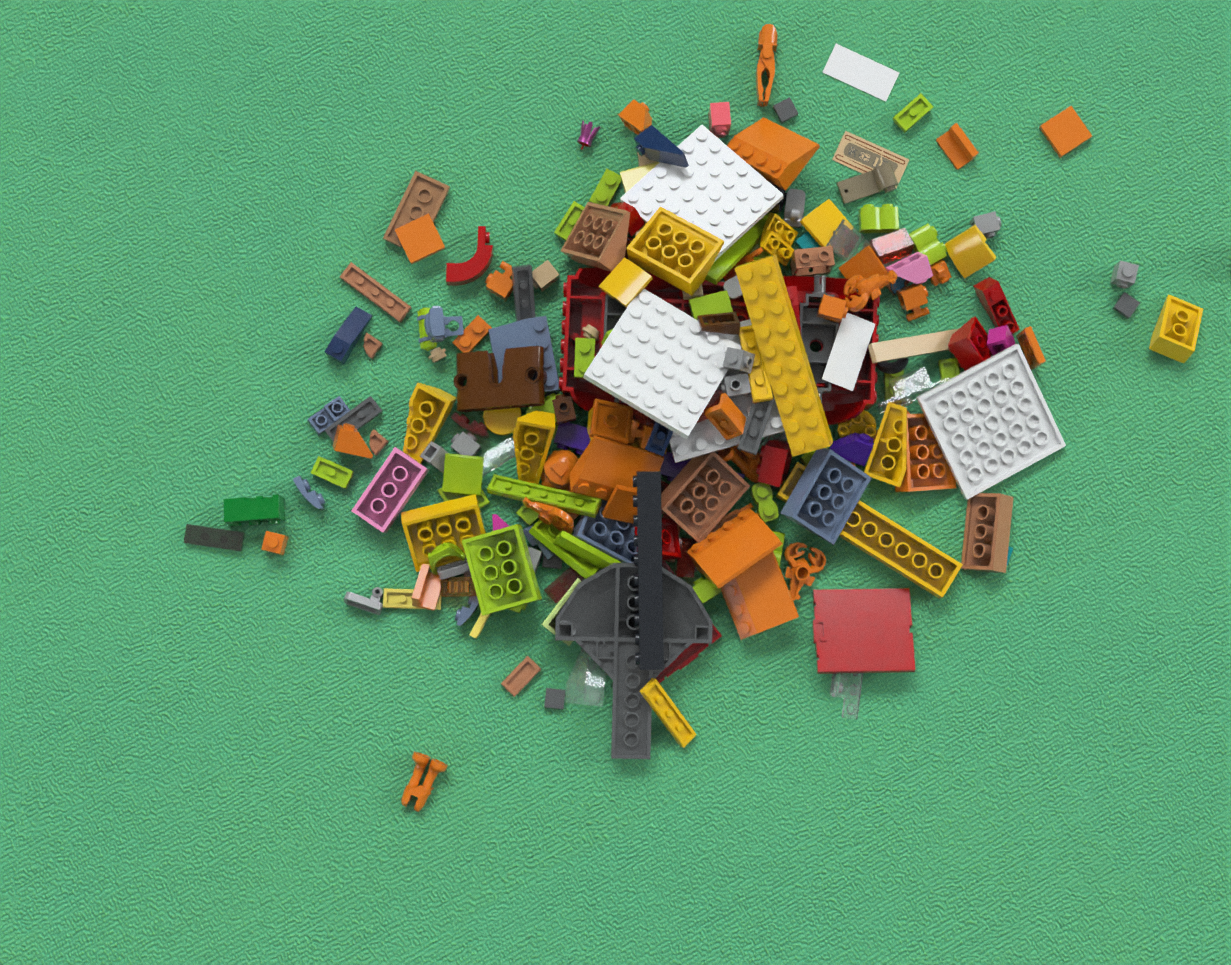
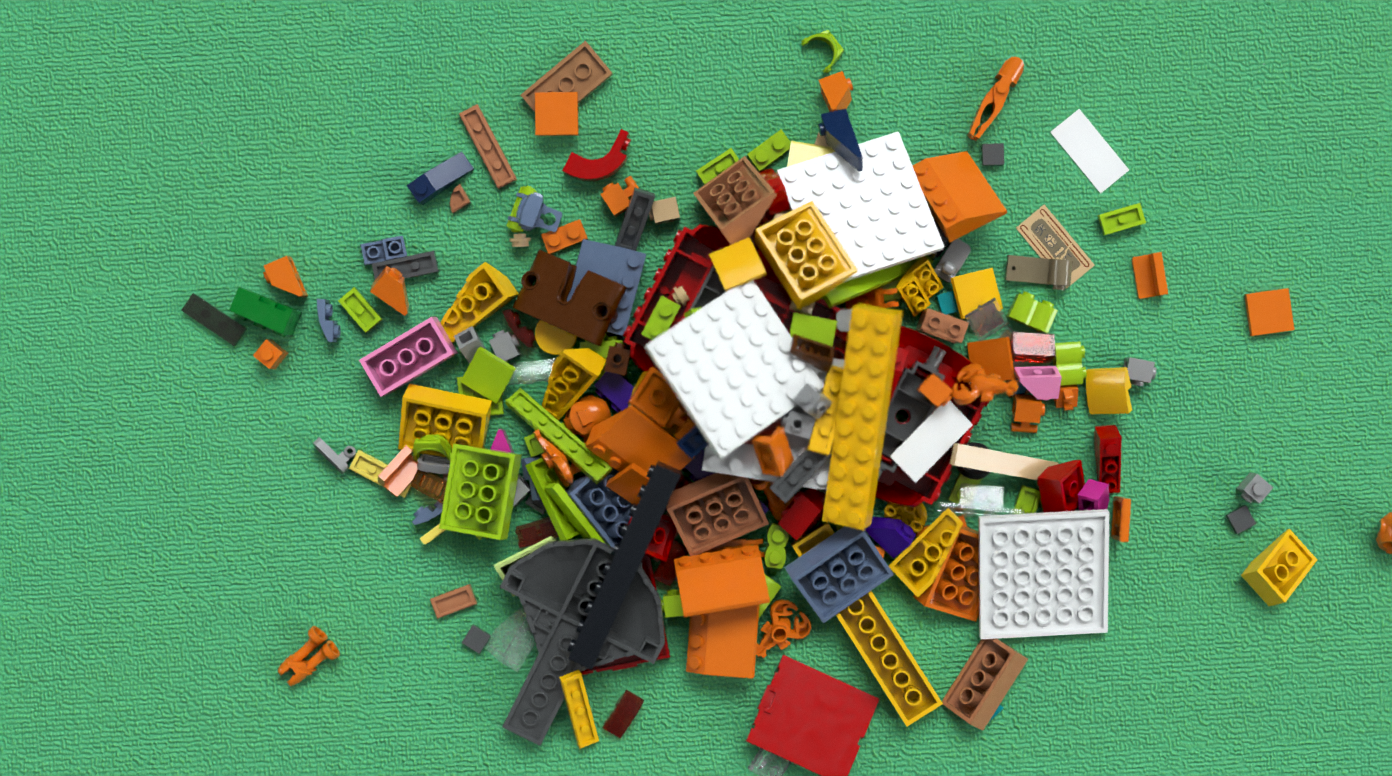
camera: 30 degrees right, 5 degrees up
nougat tile [369,429,389,456] -> none
flat silver piece [577,120,600,150] -> none
coral brick [708,102,731,138] -> none
none -> orange slope [263,256,308,297]
none -> clear red slope [602,689,644,738]
none -> lime helmet [801,30,844,74]

